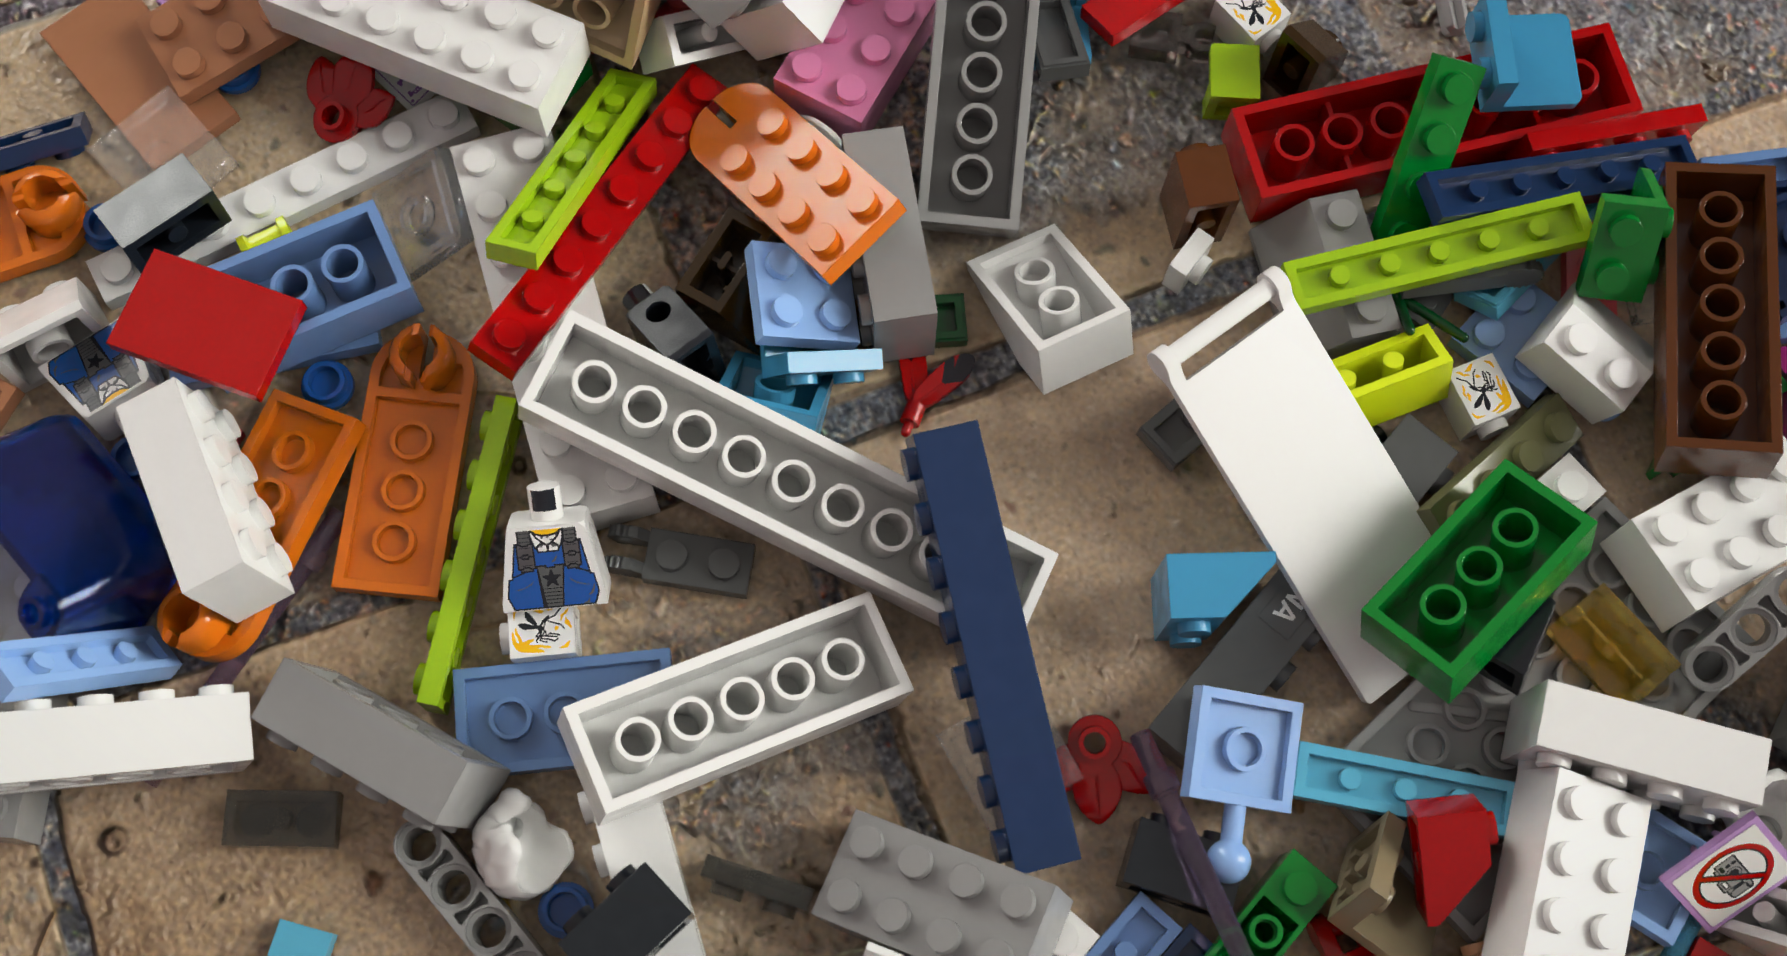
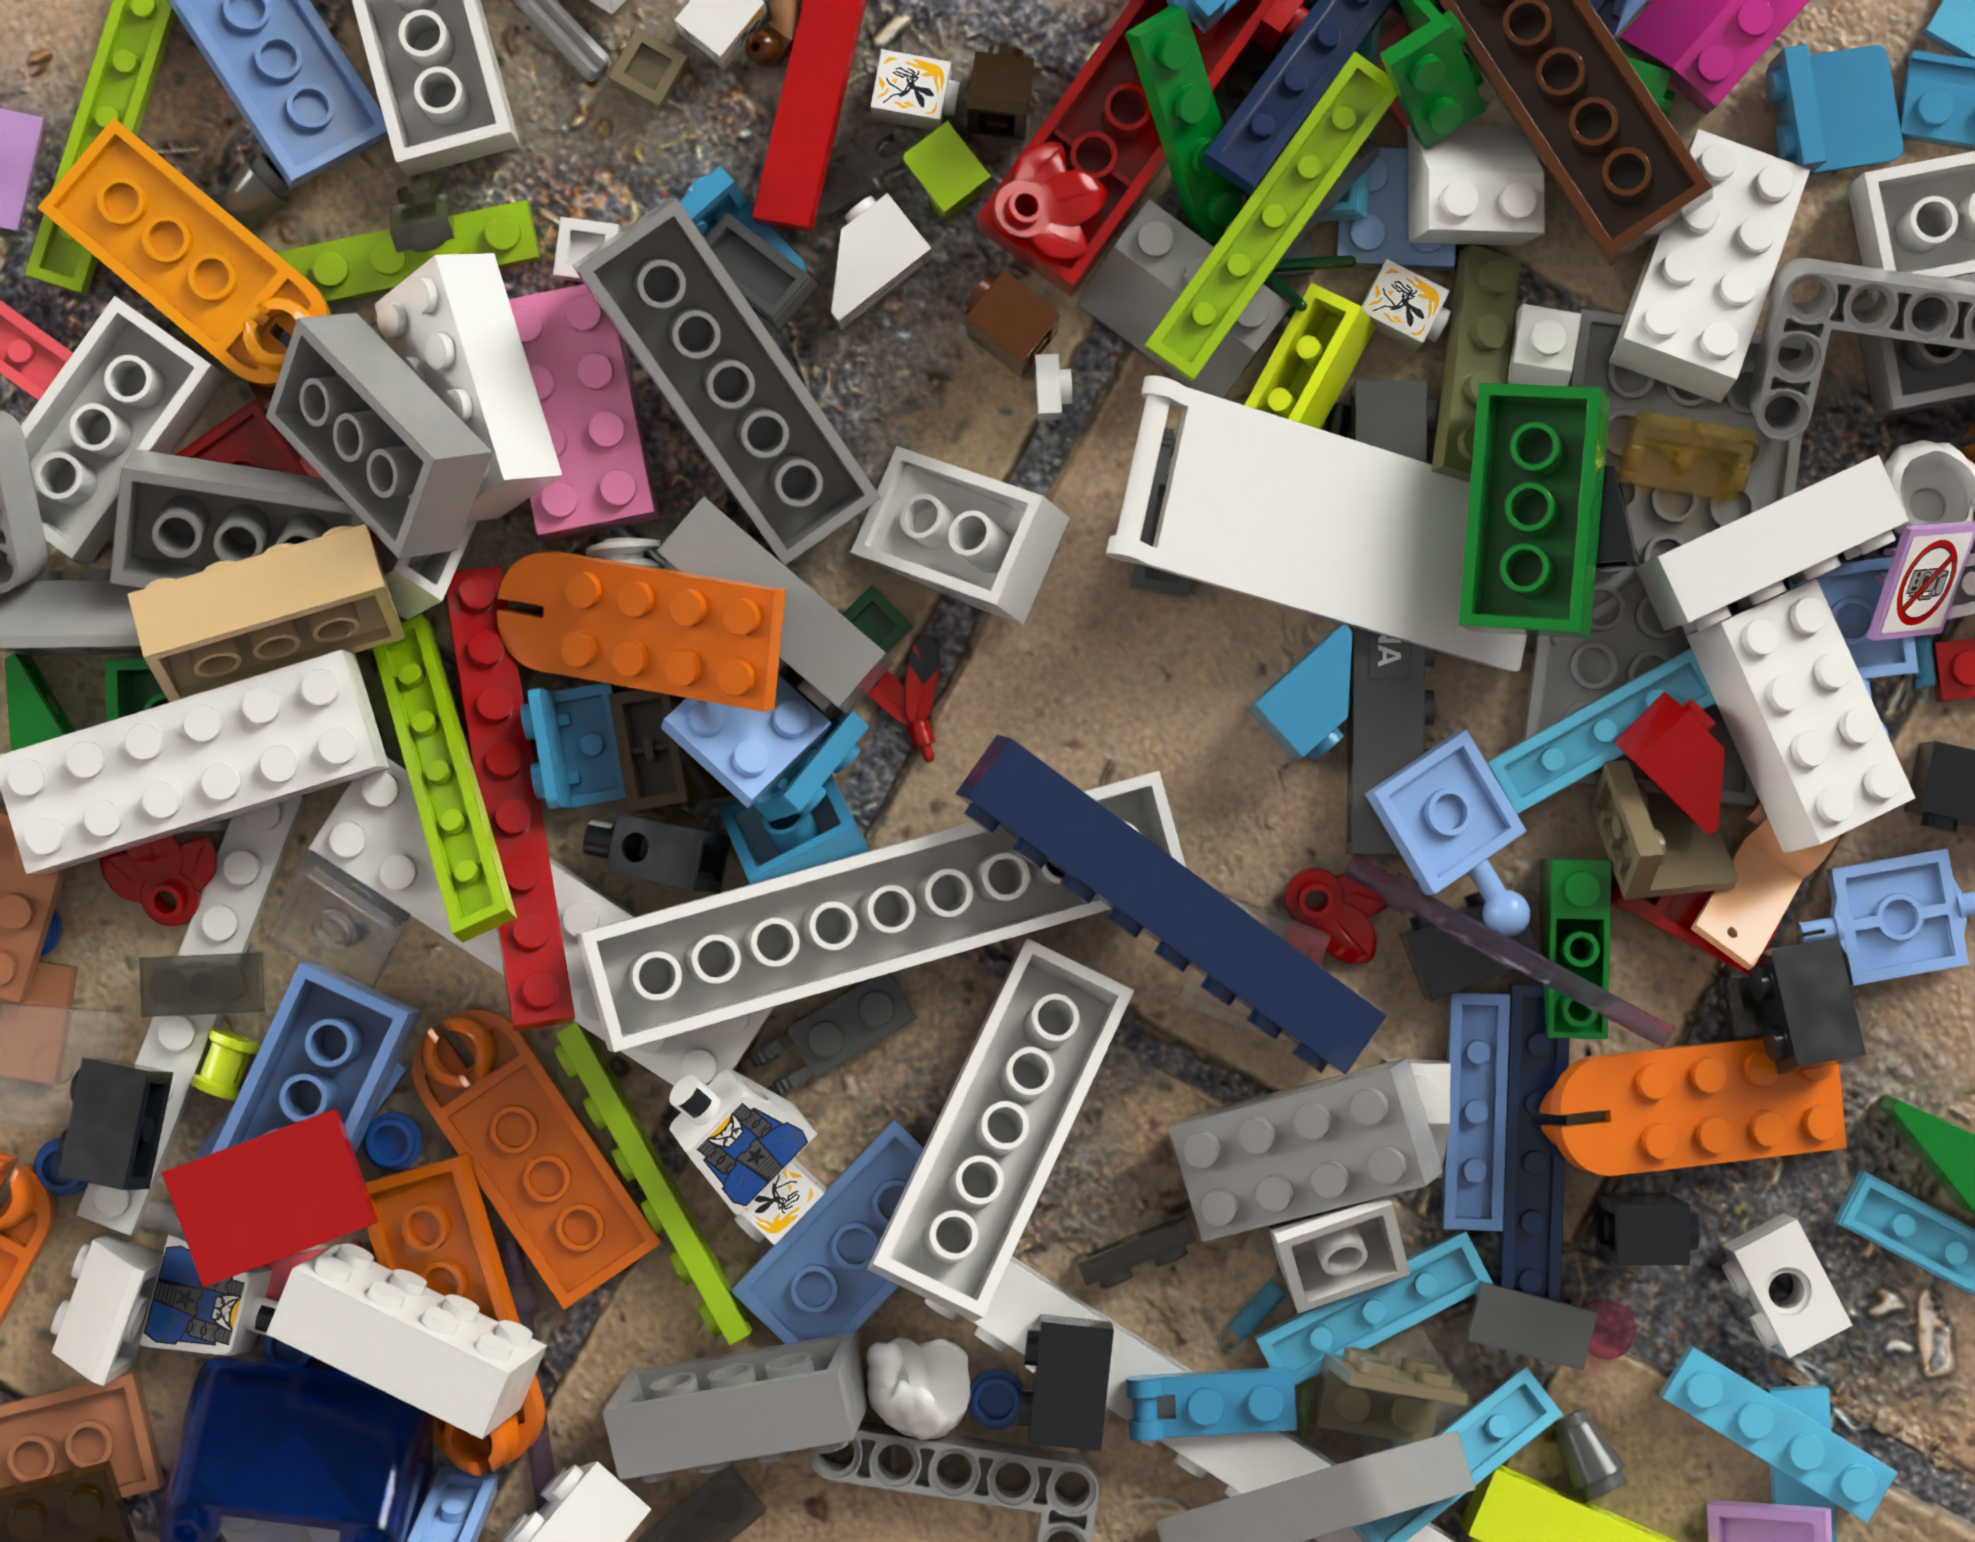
camera: 35 degrees left, 15 degrees up
none -> clear smoke plate [139,952,265,1017]
none -> dark azure bracket [520,683,626,810]
none -> white slope [831,193,932,330]
none -> red plate [992,142,1108,260]

